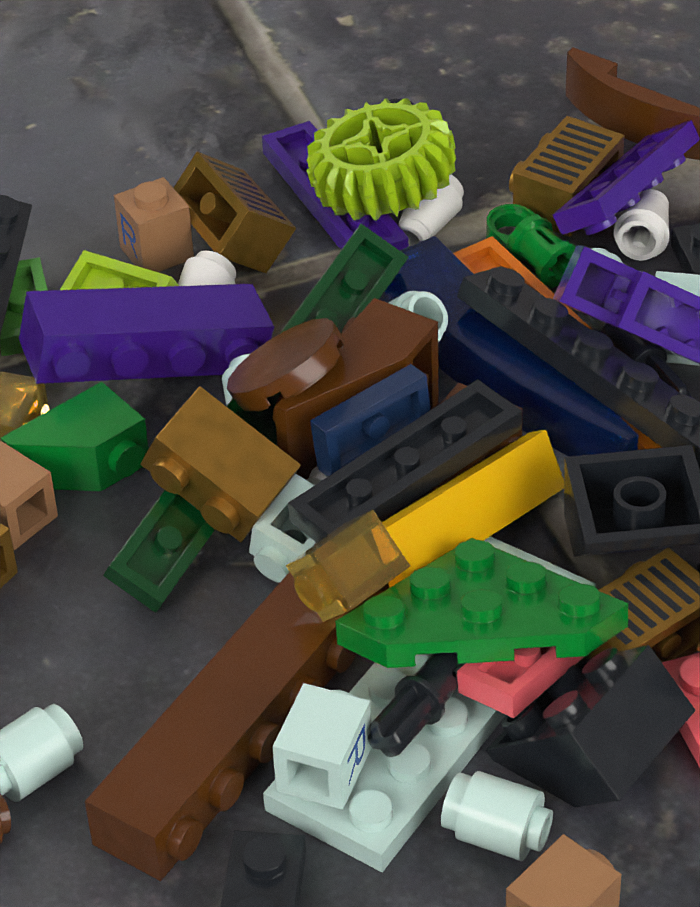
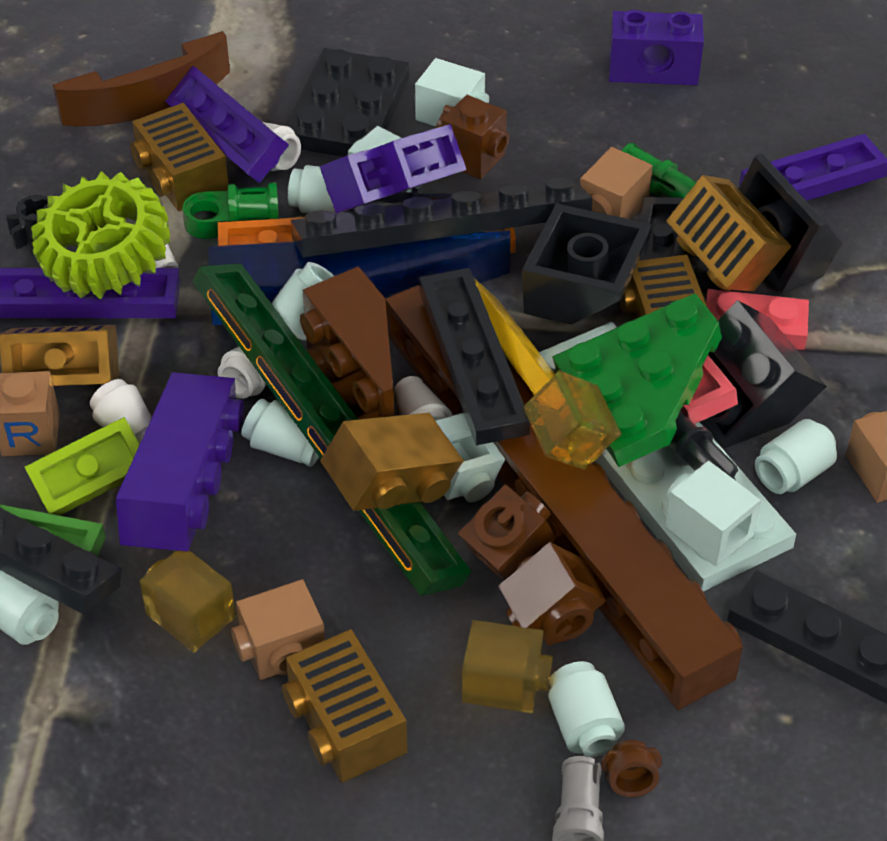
camera: 65 degrees left, 5 degrees up
green slope [1,381,149,491] -> none
reddish brown tile [226,318,345,411] -> none
dark blue plate [310,364,431,477] -> none
none -> reddish brown brick [458,484,556,582]
none -> clear yellow brick [462,620,553,713]
none -> reddish brown brick [499,542,606,646]

